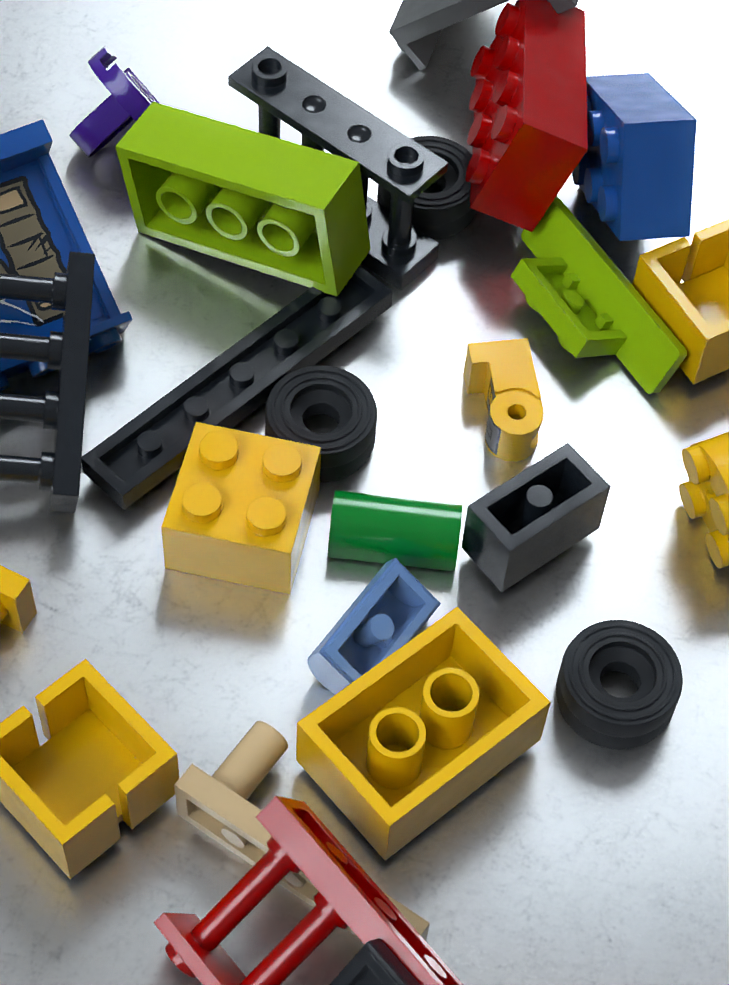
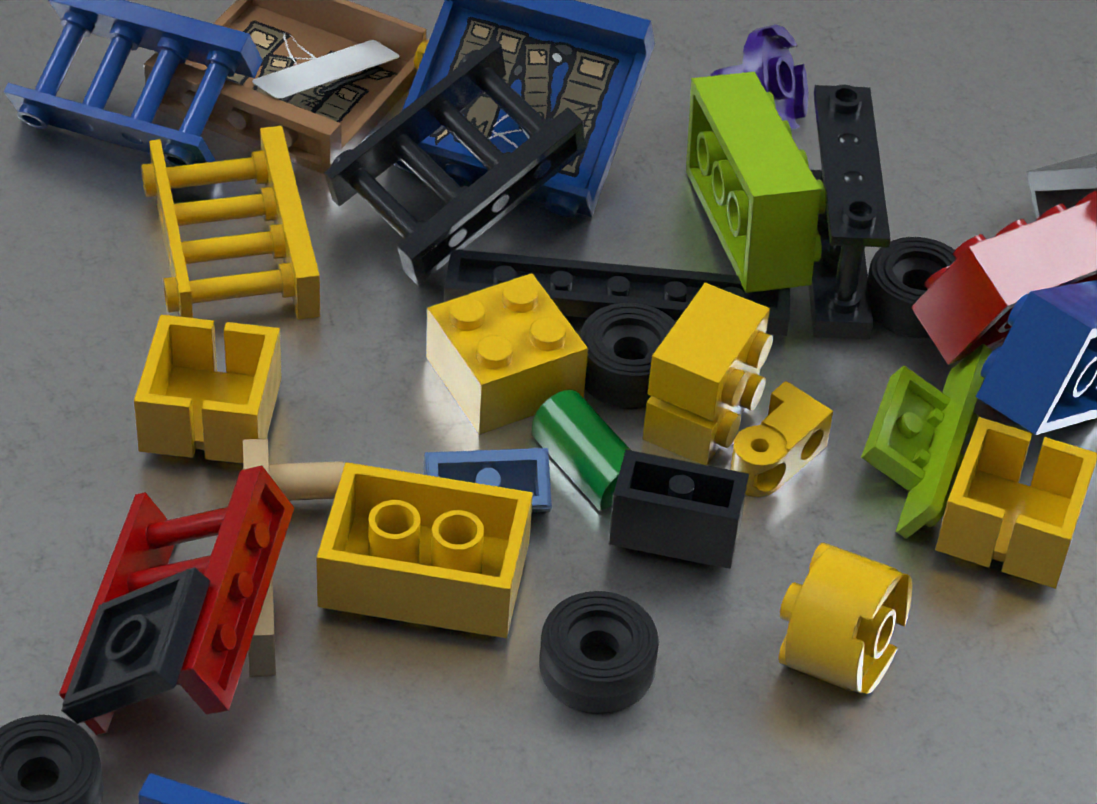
camera: 50 degrees right, 10 degrees down
none -> yellow piece [642,283,773,465]

